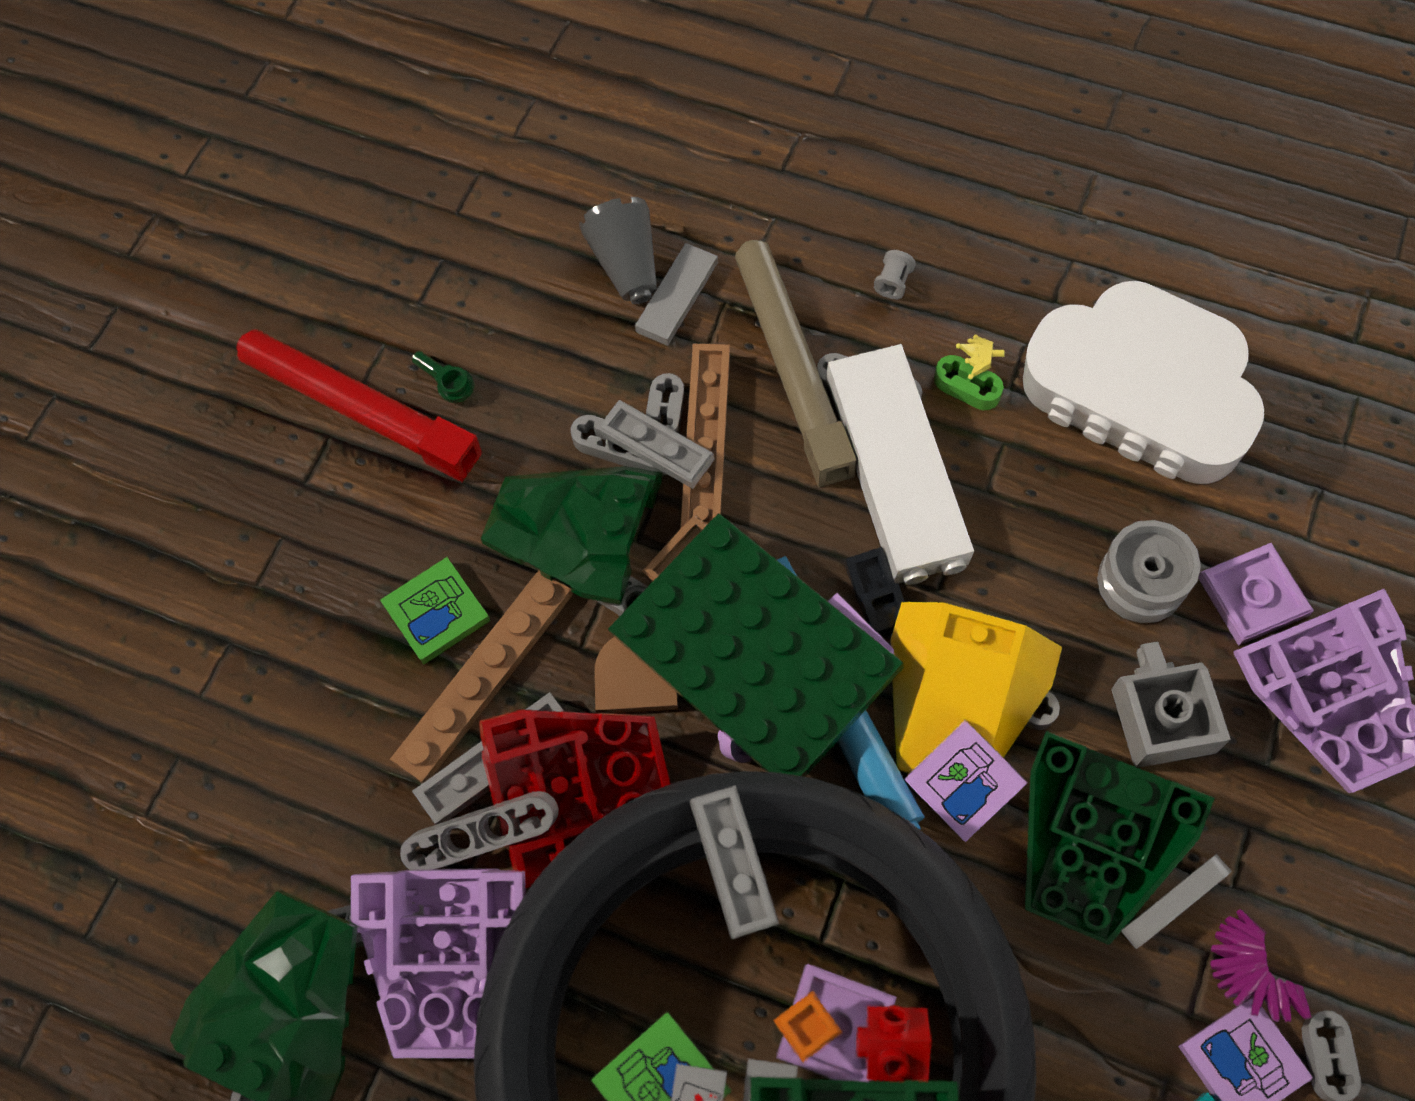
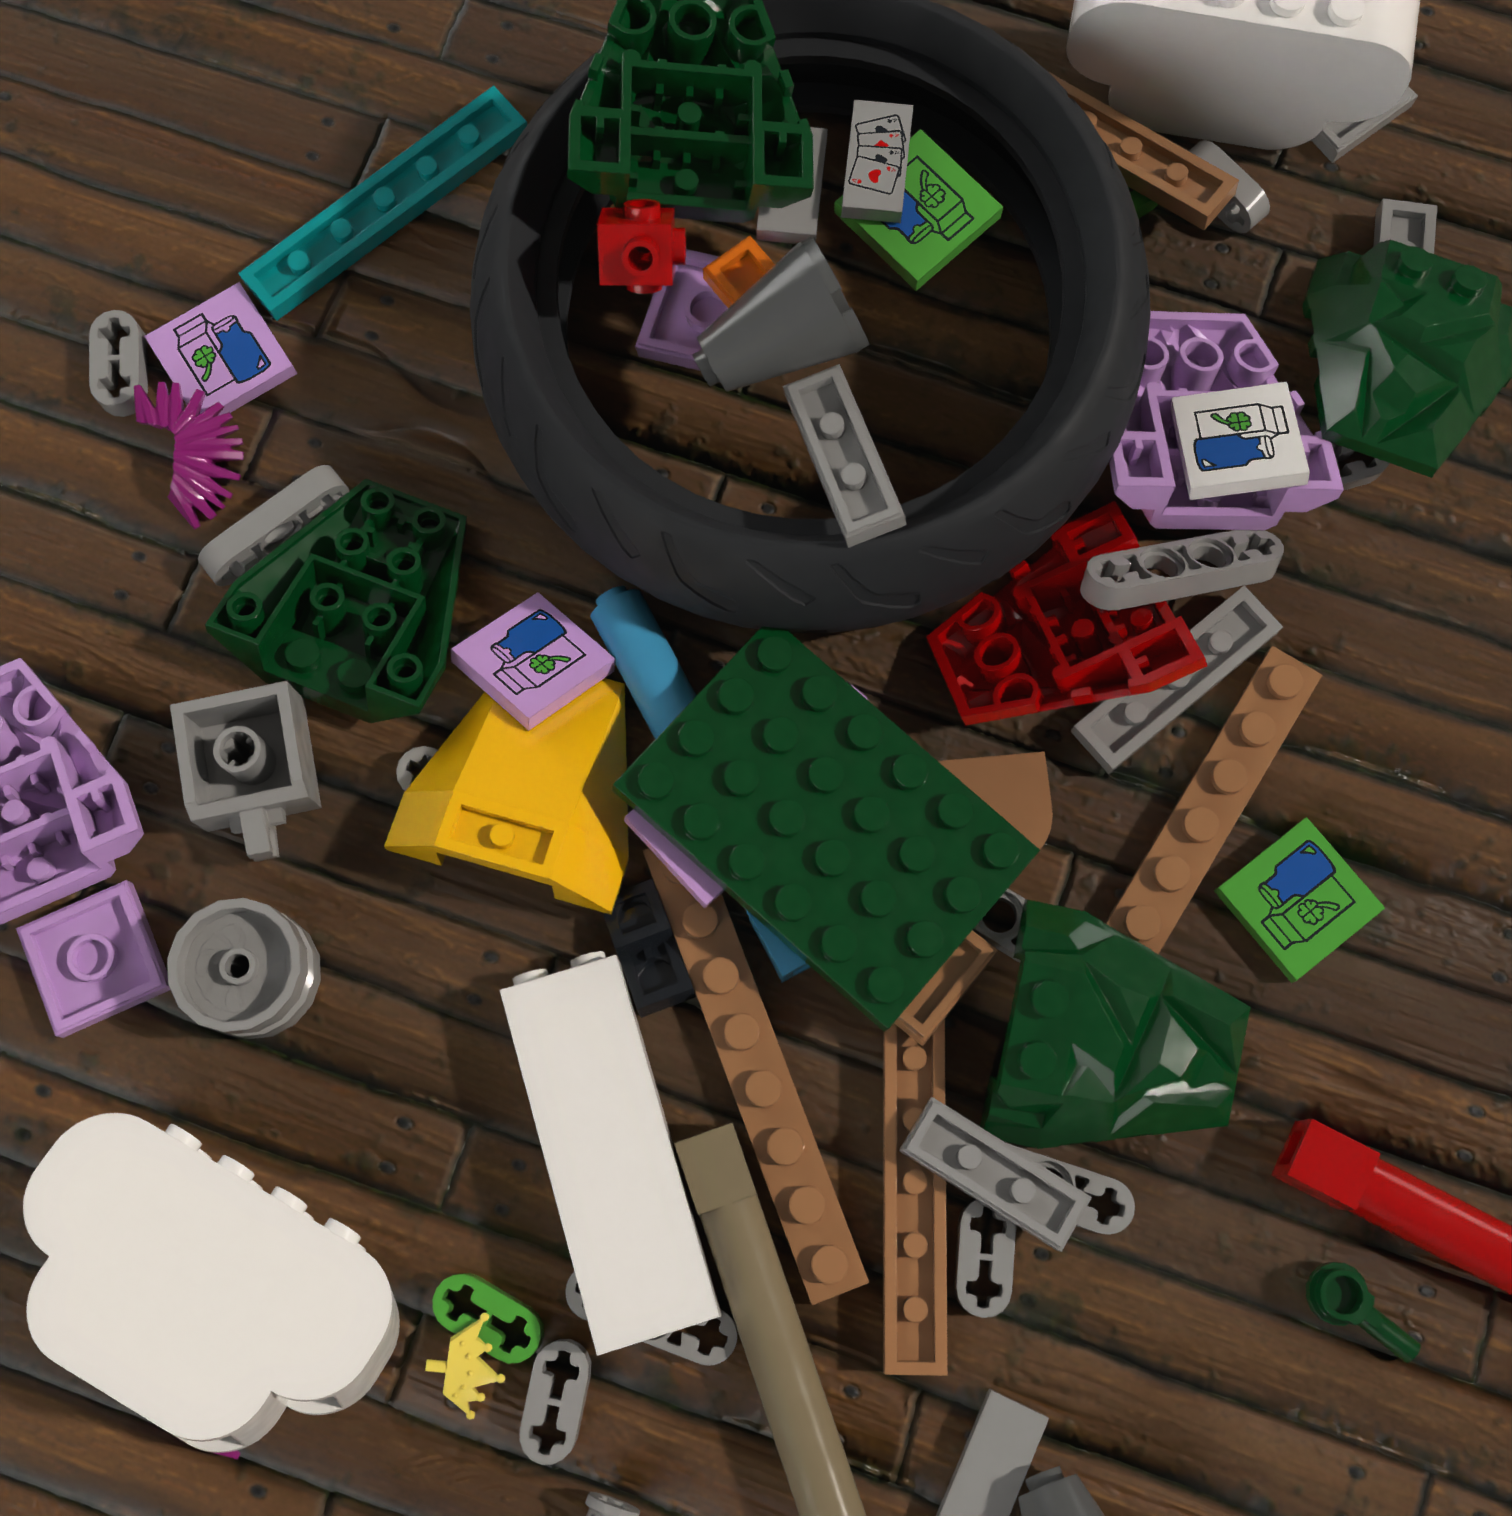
camera: 175 degrees right, 10 degrees up
none -> light grey beam [519,1339,591,1465]
none -> medium nougat plate [643,848,869,1305]
none -> dark grey cone [692,237,870,392]
none -> white tile [1171,382,1310,500]

